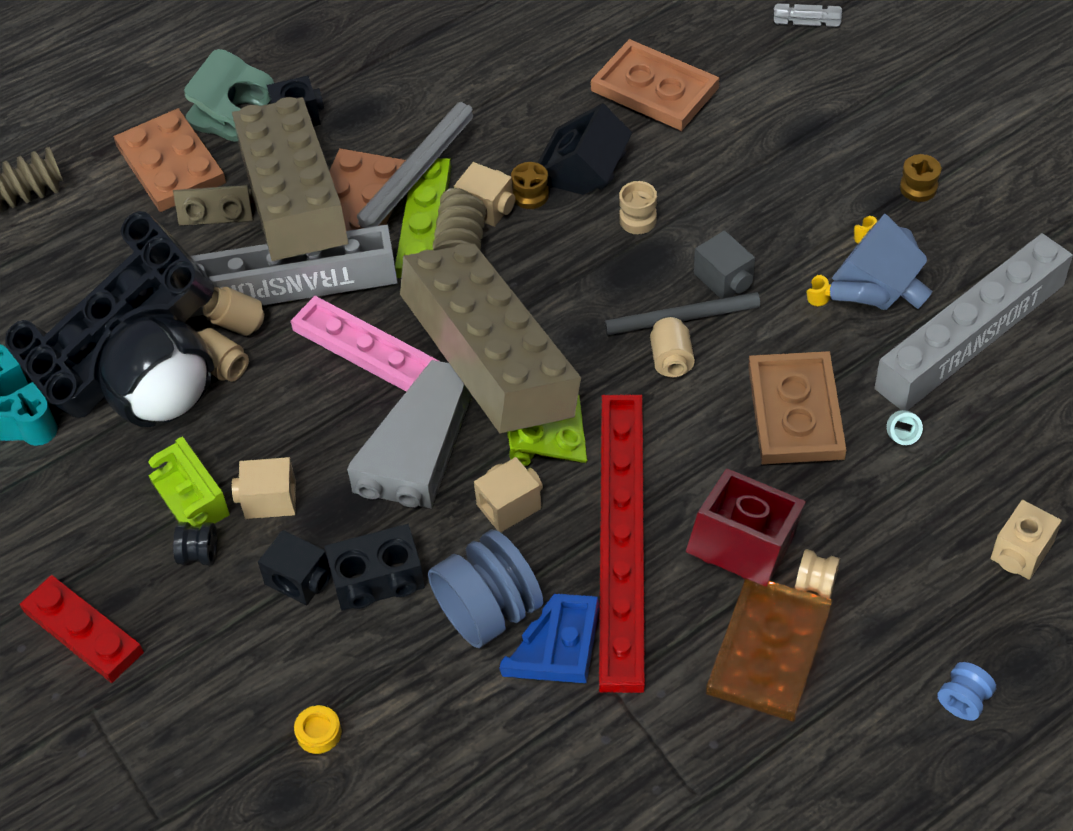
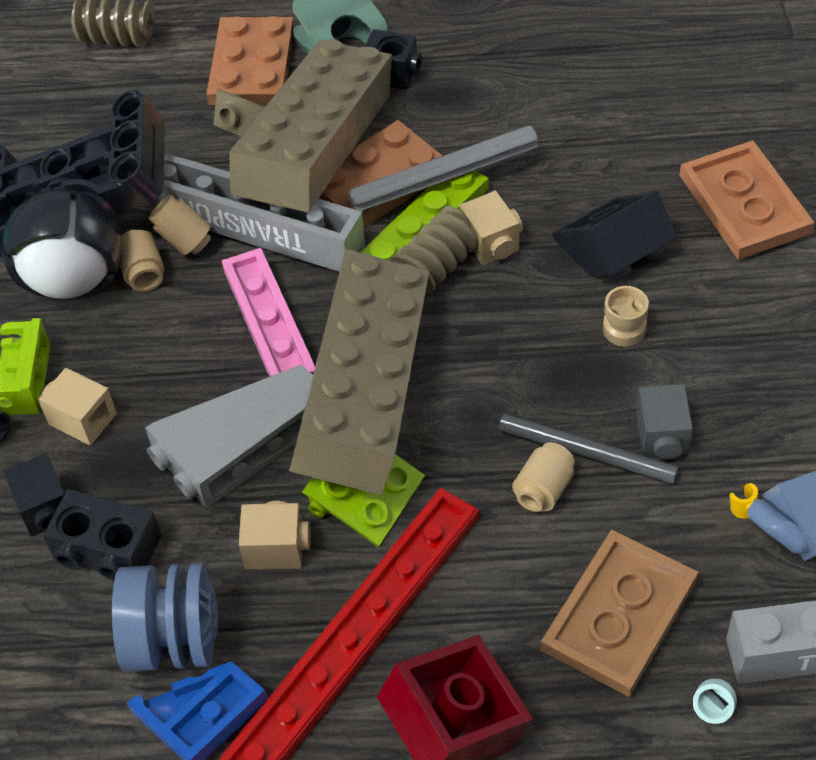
camera: 35 degrees right, 0 degrees up
pearl gold wheel [511,162,549,209] -> none

